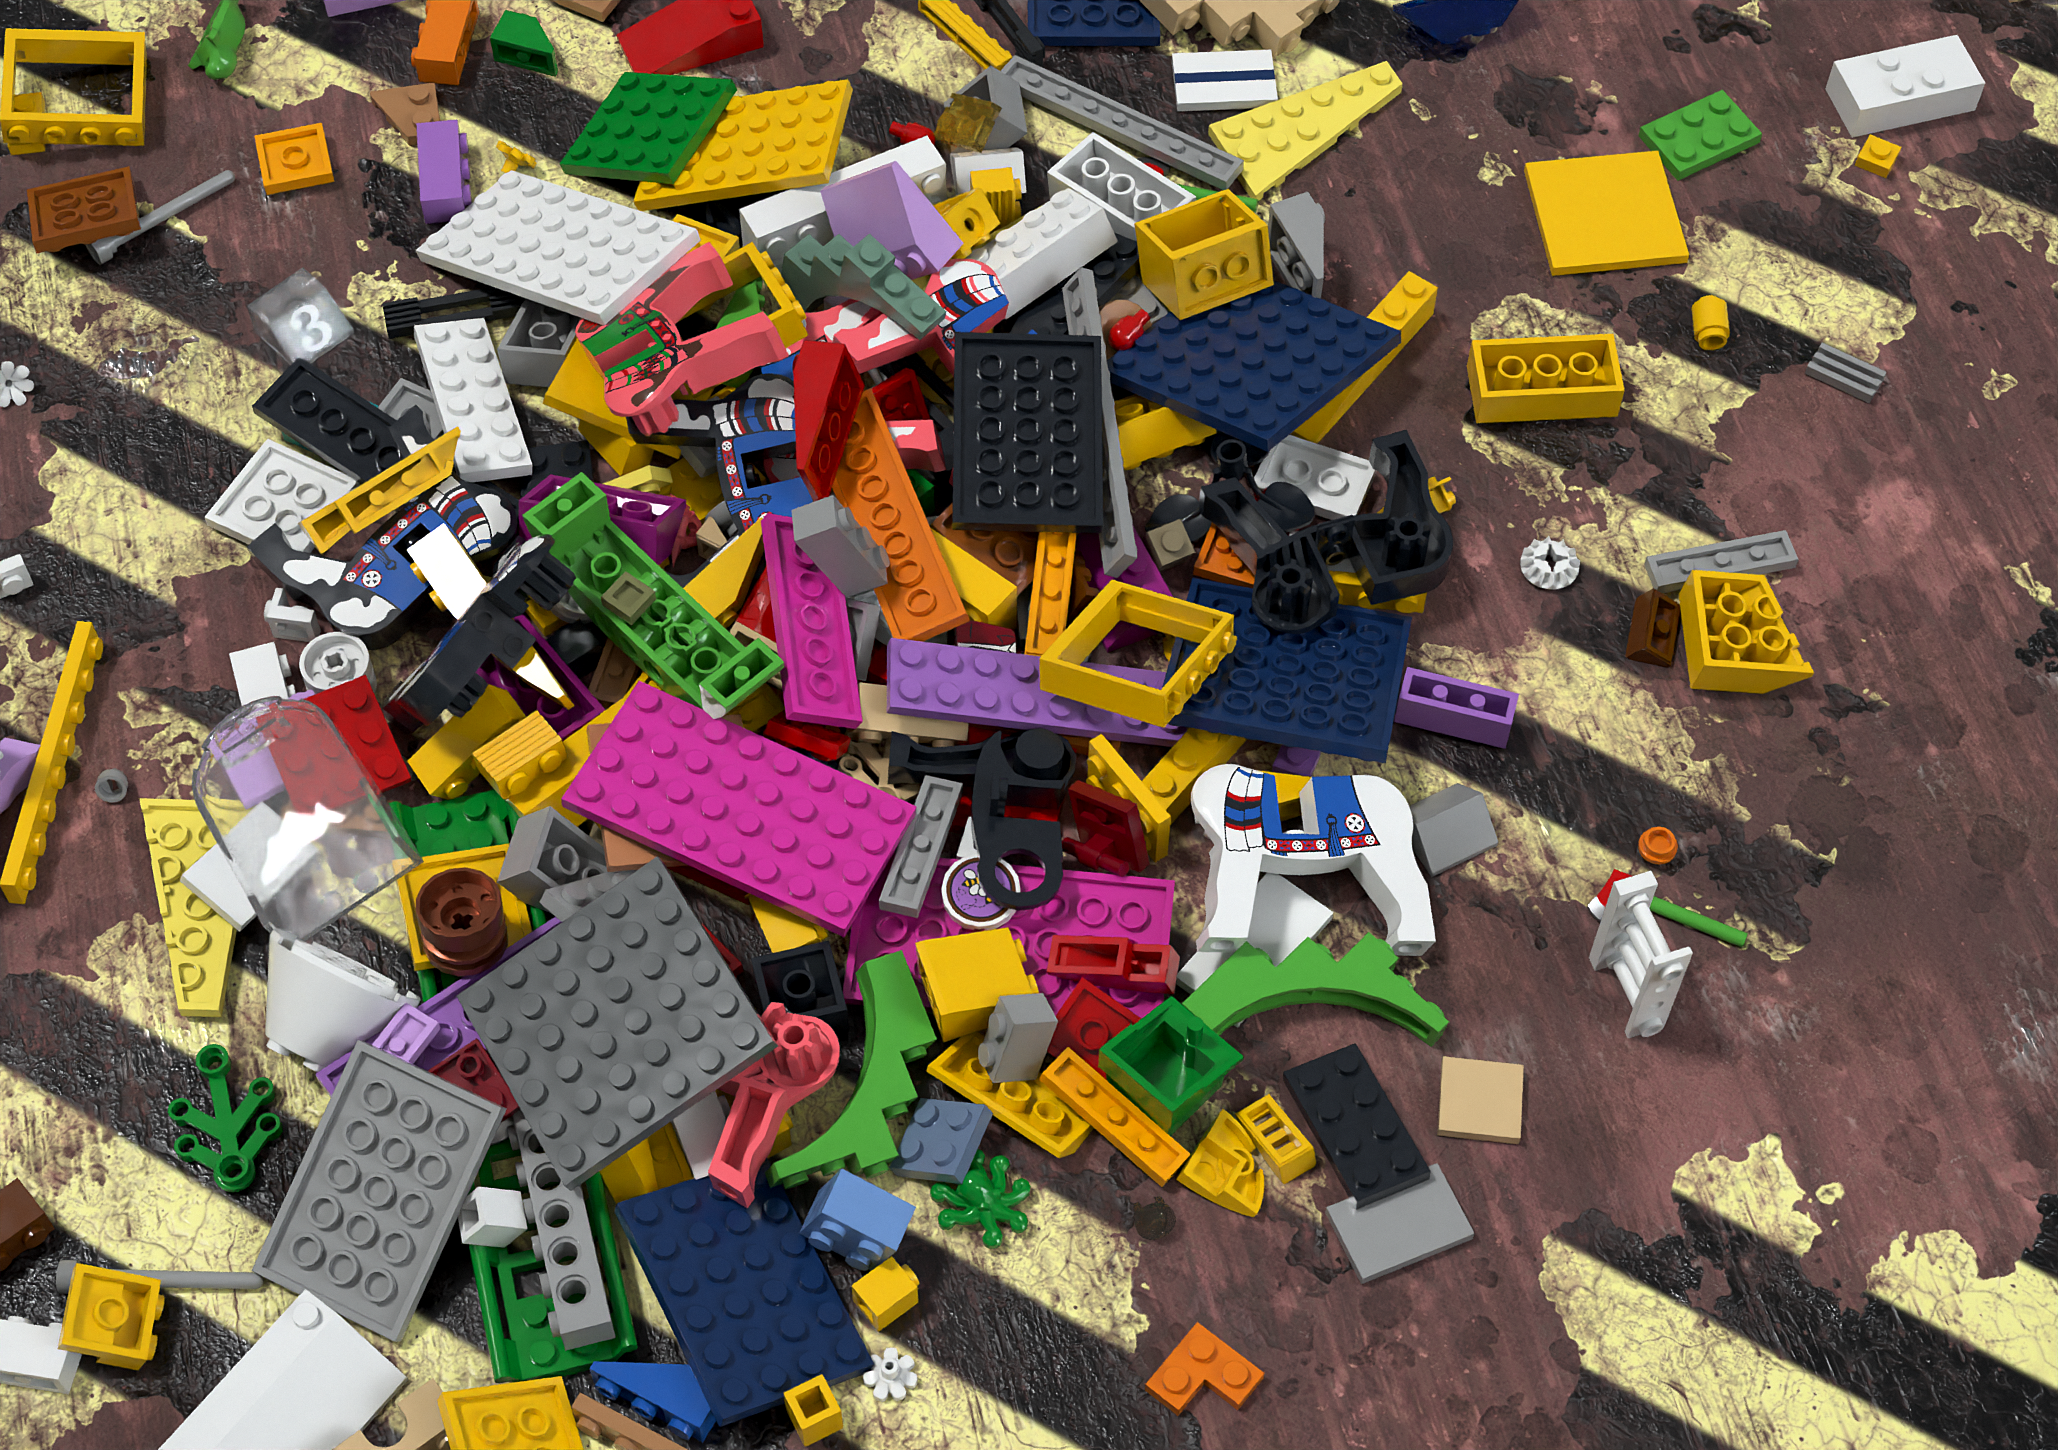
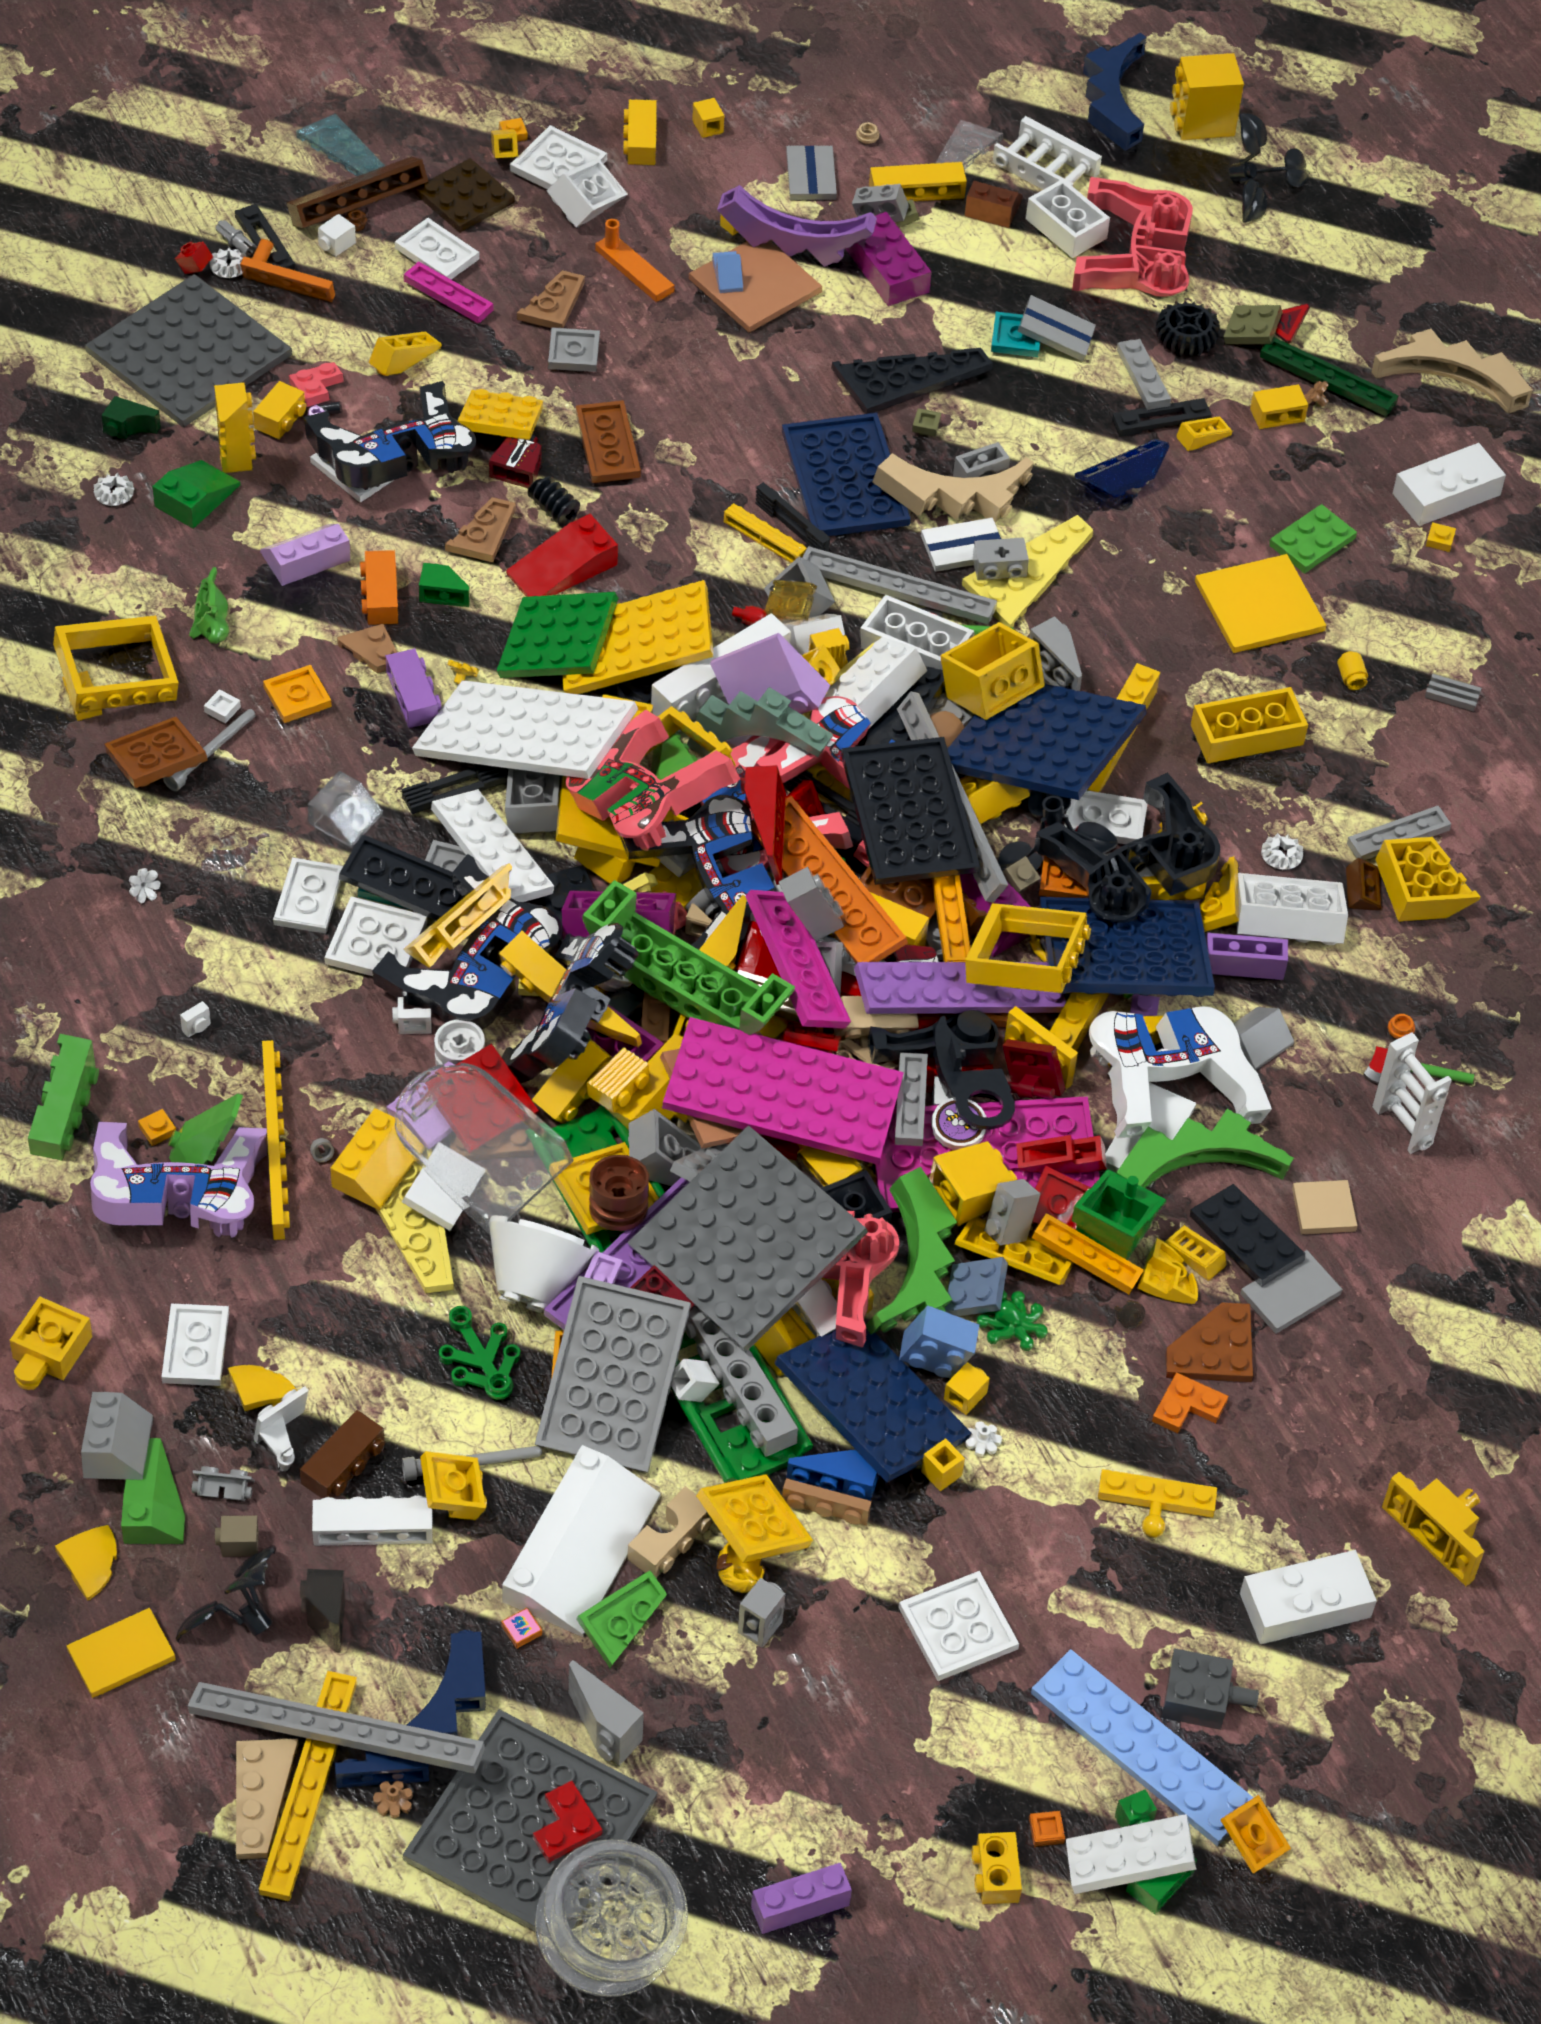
camera: 15 degrees left, 5 degrees down
white brick [229,642,296,721] -> none
olive plate [601,571,656,625] -> none
red cylinder [1108,309,1150,351] -> none
none -> white plate [204,689,241,723]
none -> white tile [273,857,343,934]
none -> yellow slope [330,1108,424,1210]
none -> light grey brick [972,538,1029,580]
none -> dark orange plate [1165,1302,1253,1382]
none -> yellow wing [1200,856,1239,932]
none -> white slope [1236,873,1348,945]

